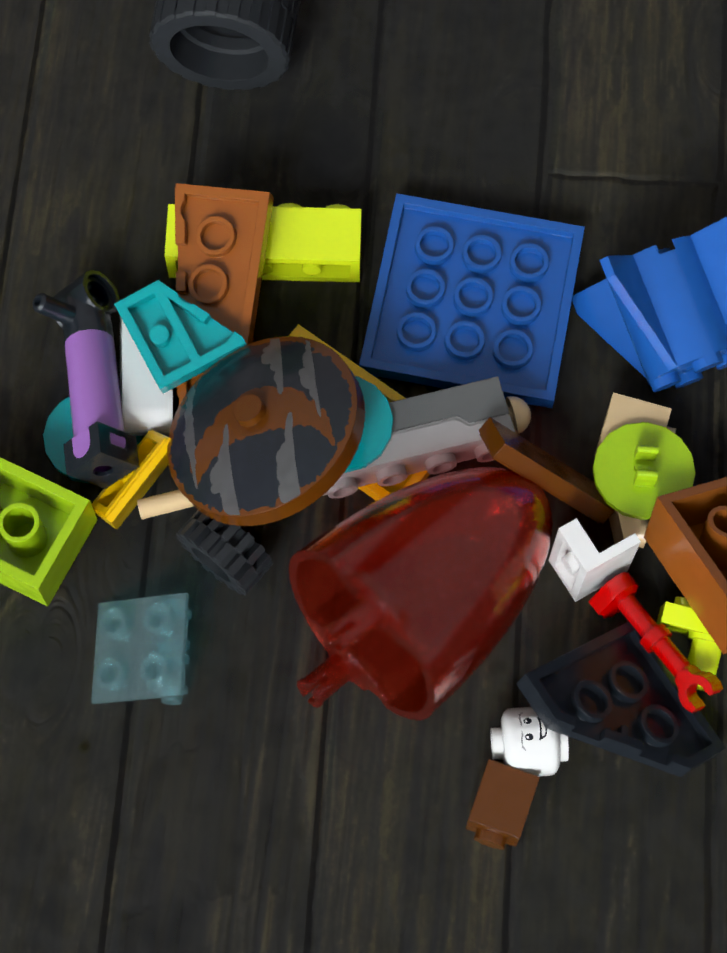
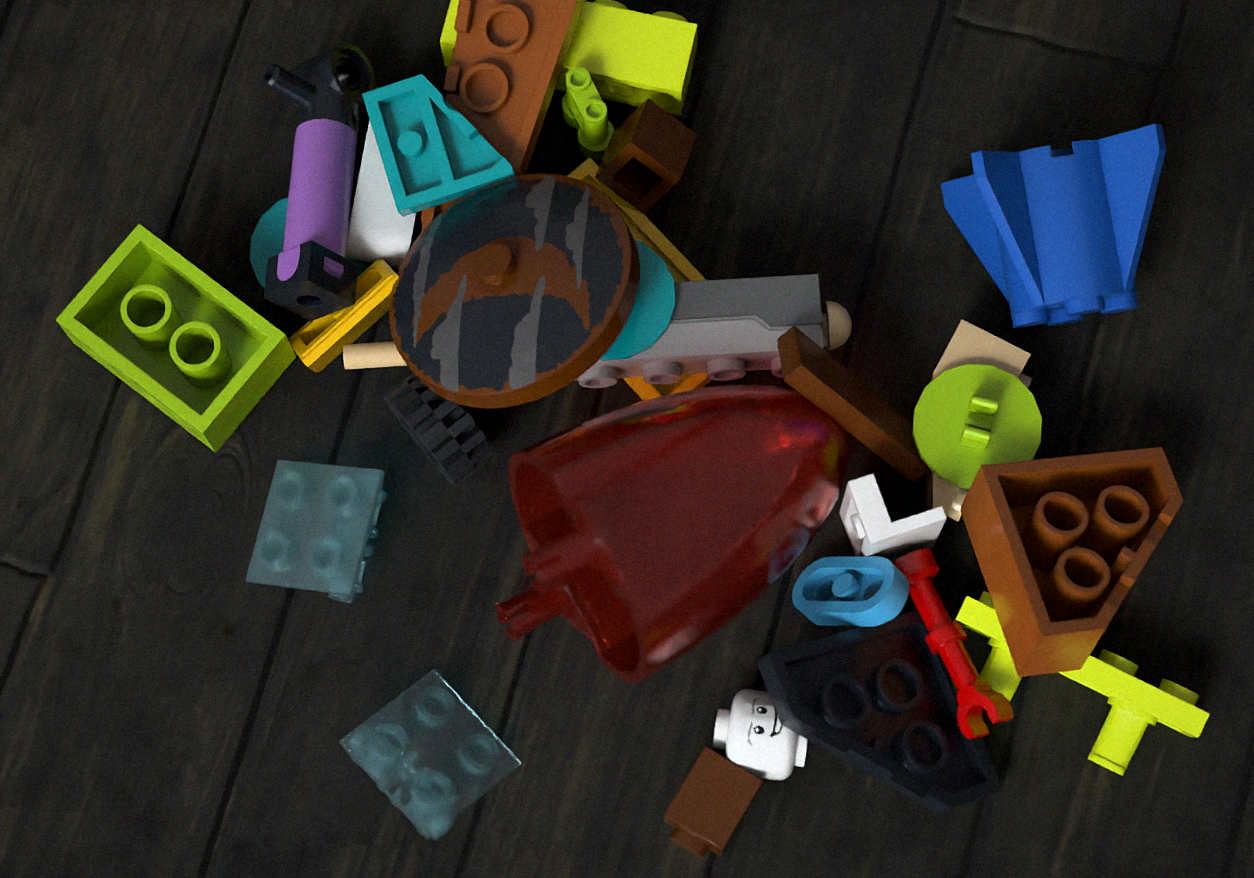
camera: 15 degrees right, 5 degrees up
blue plate [359,193,585,408] -> none
none -> clear light blue hinge [339,669,522,841]
none -> lime piece [562,67,614,160]
none -> reddish brown brick [595,98,697,214]
none -> dark azure plate [792,557,909,627]

